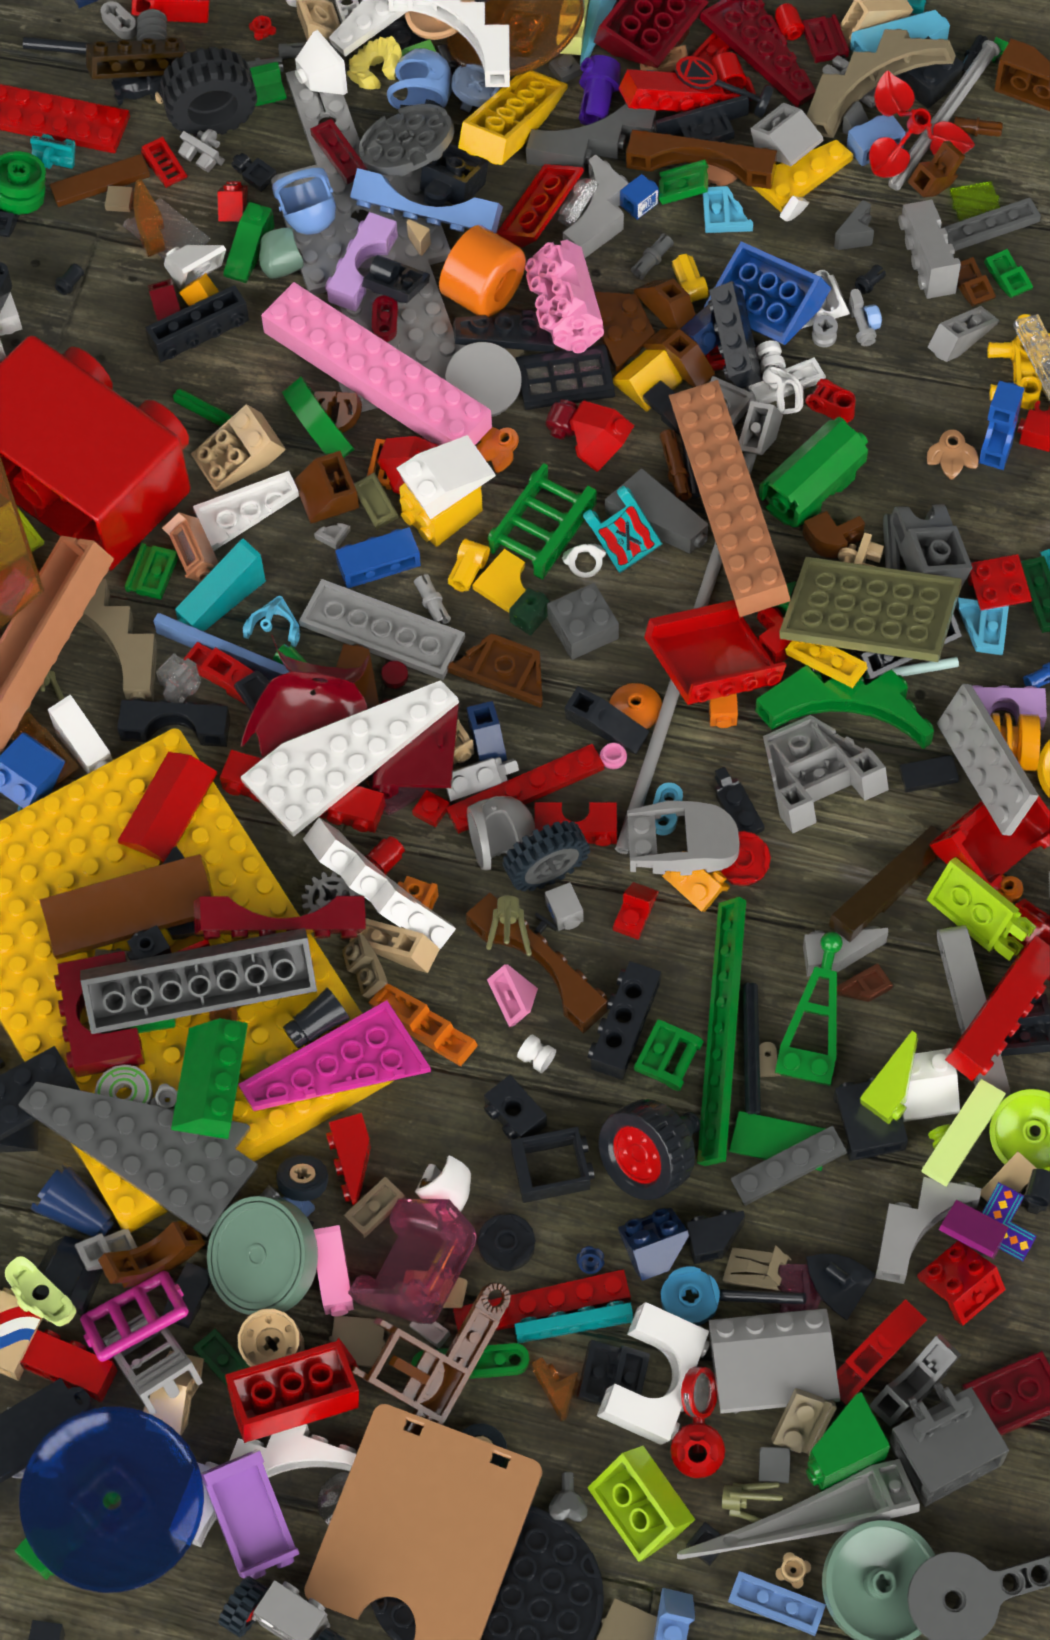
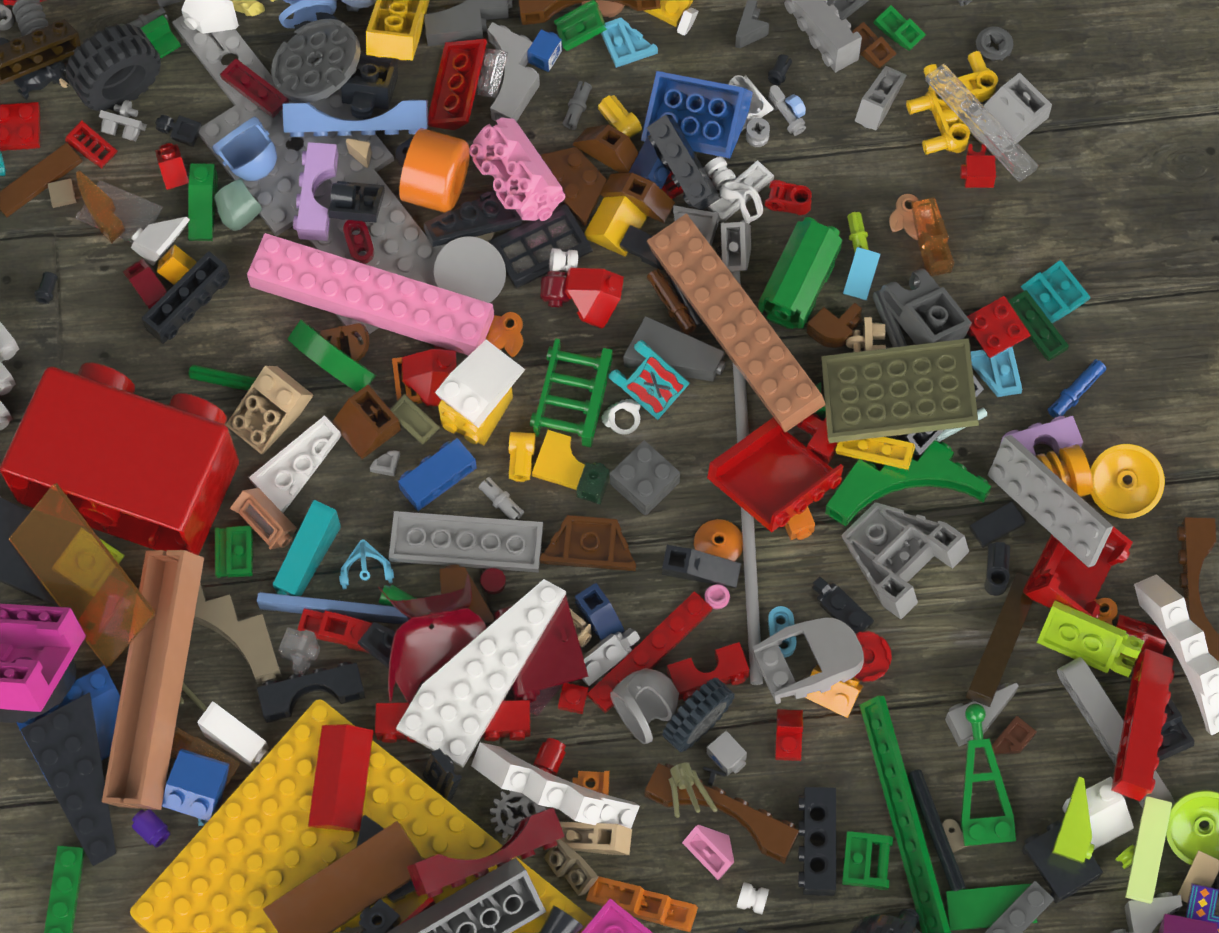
camera: 20 degrees left, 5 degrees up
blue arch [979,381,1024,470] -> none
none -> black plate [423,748,462,801]
none -> white wheel [550,248,578,273]
none -> medium azure tile [843,247,881,301]
none -> lime axle [847,212,869,253]
none -> clear orange slope [911,197,954,276]
none -> black piece [984,542,1010,596]

